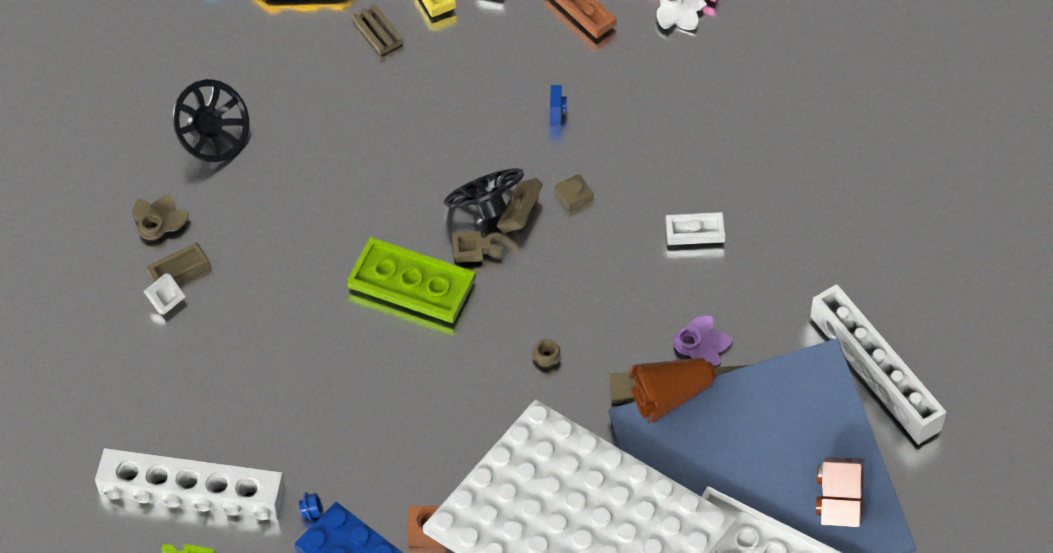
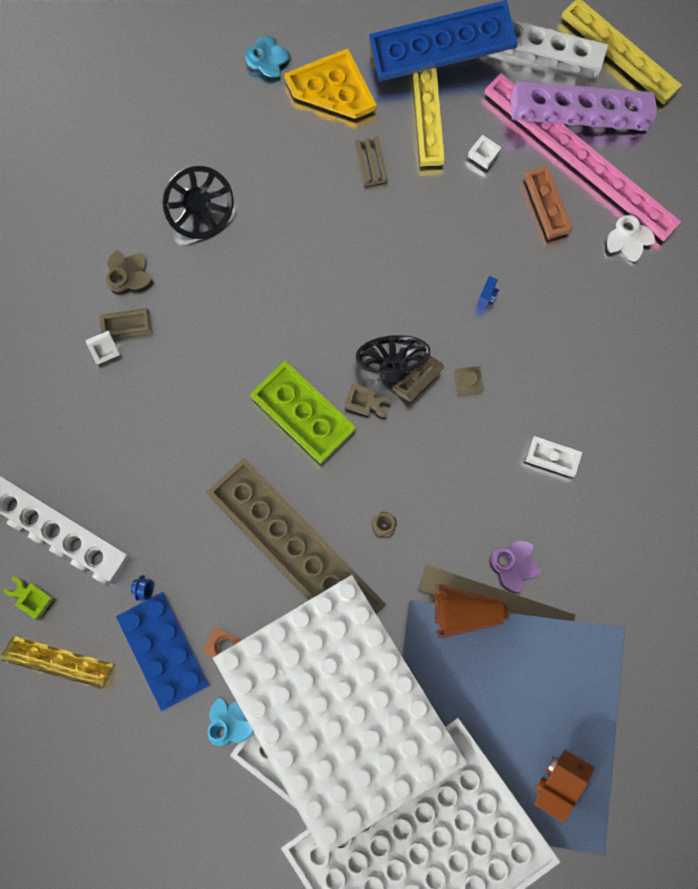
camera: 20 degrees right, 20 degrees up
white brick [810,284,947,444] -> none
none -> dark tan plate [206,458,386,615]

